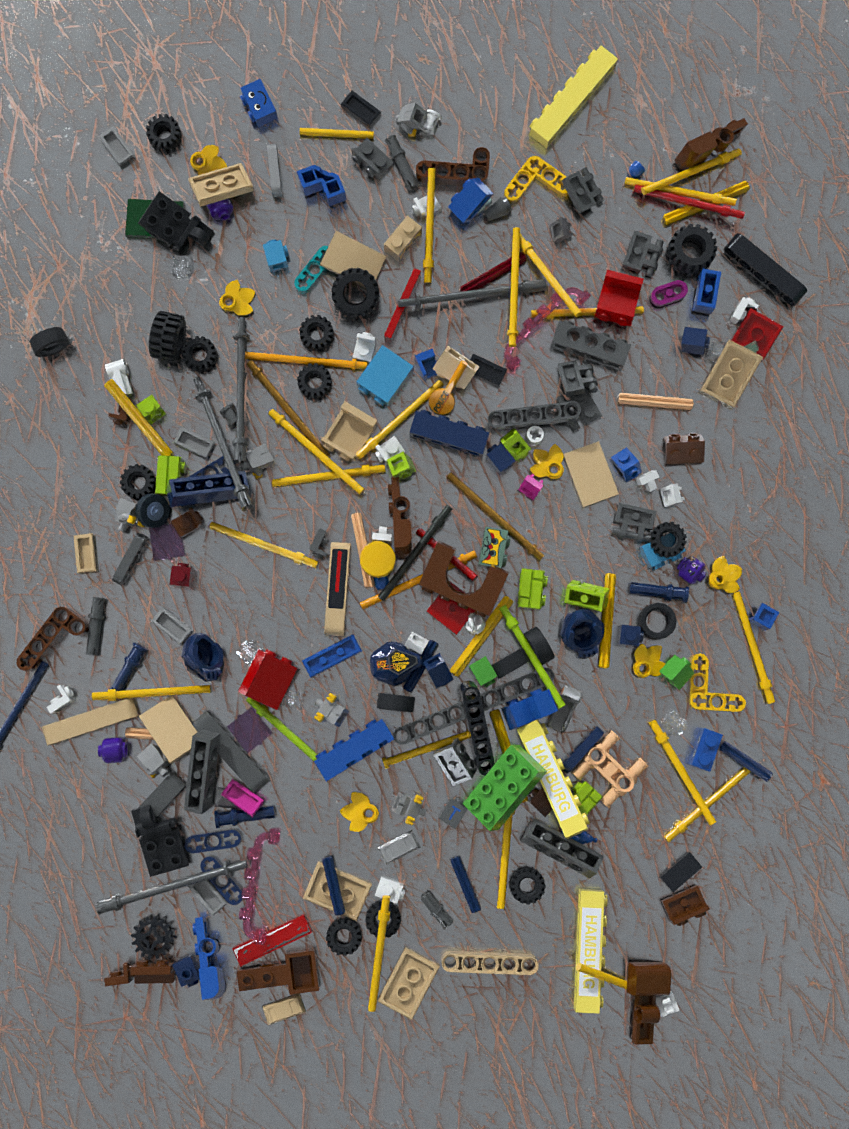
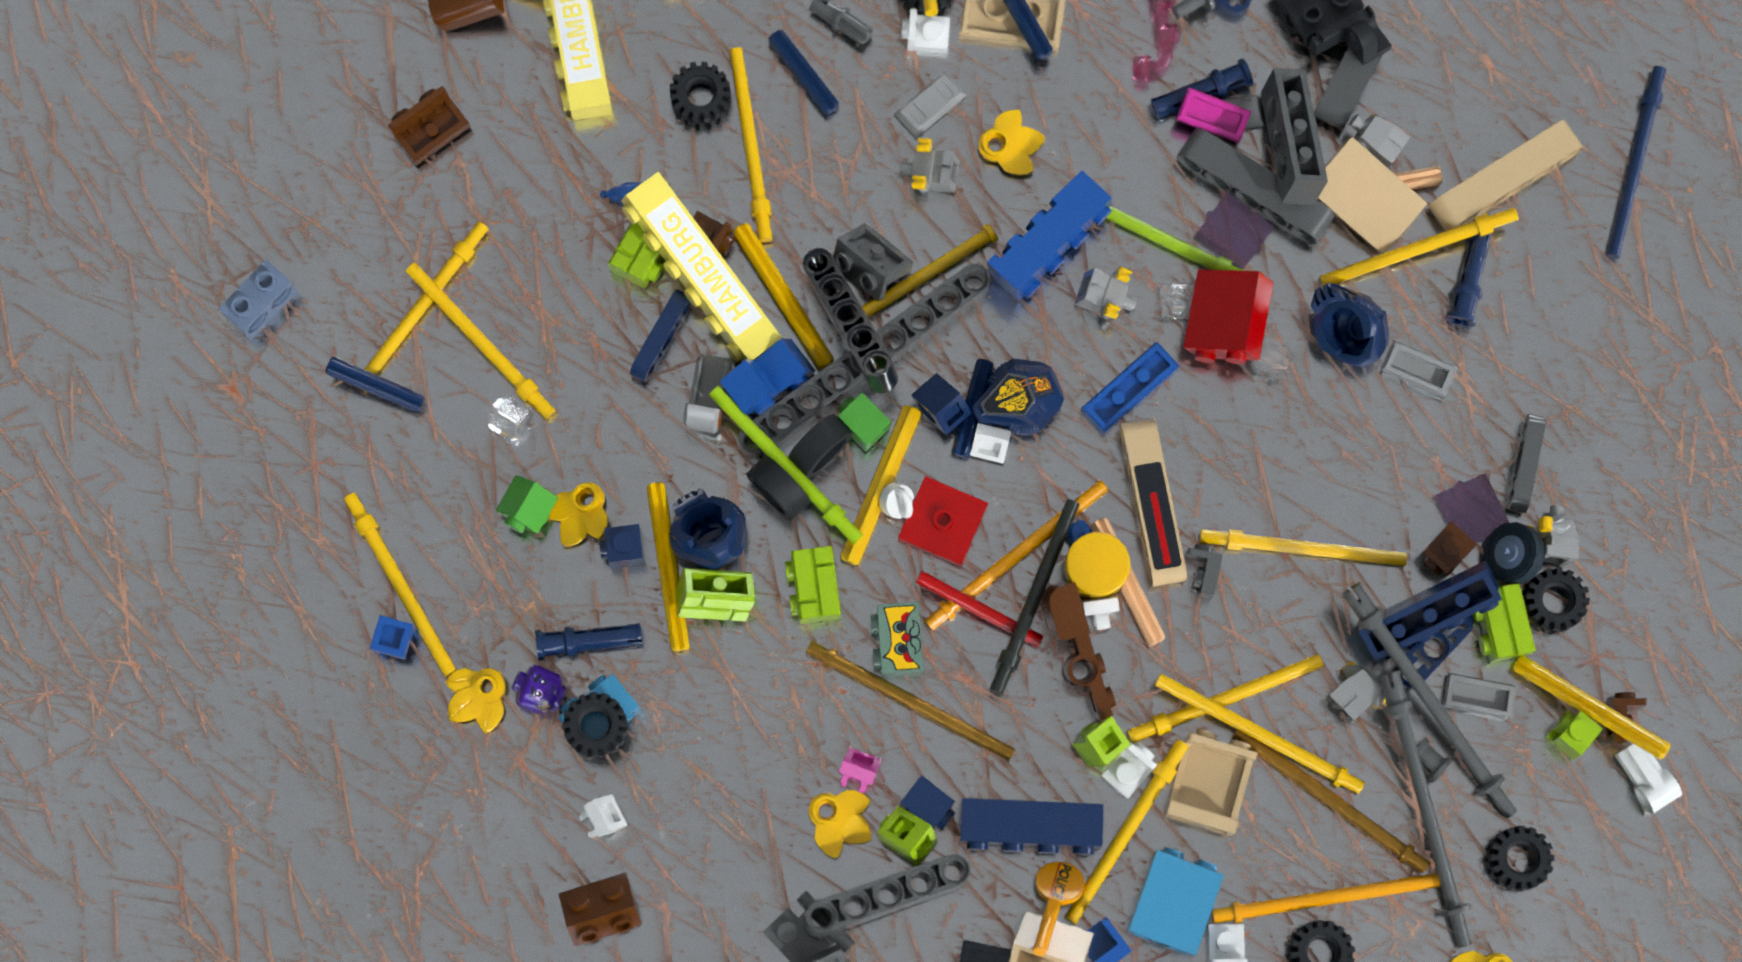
camera: 165 degrees right, 5 degrees down
reddish brown beam [16,607,89,671] -> none
white bracket [47,684,75,714] -> none
tan tile [74,533,97,573] -> none
dark grey pin [85,597,105,656] -> none
dark purple head [98,738,128,763] -> none
black tyre [149,311,186,362] -> none
dark red brick [169,563,195,589] -> none
dark blue beam [185,829,242,853] -> none
black tyre [297,363,332,400] -> none
black tyre [377,693,415,712] -> none
reddish brown arch [419,541,510,617] -> none
dark grey brick [438,797,468,829] -> none
bright green brick [463,745,547,831] -> none
dark grey brick [521,819,604,879] -> none
white bush [526,426,544,446] -> none
tan tile [563,441,619,508] -> none
light nougat piece [571,730,649,809] -> none
blue bracket [611,447,642,482] -> none
dark grey plate [612,503,656,543] -> none
white tile [635,470,659,492] -> none
black tyre [638,603,677,640] -> none
black tile [659,851,702,892] -> none
yellow beam [688,653,746,712] -> none
blue brick [688,728,723,772] -> none
none -> sand blue brick [218,259,298,341]

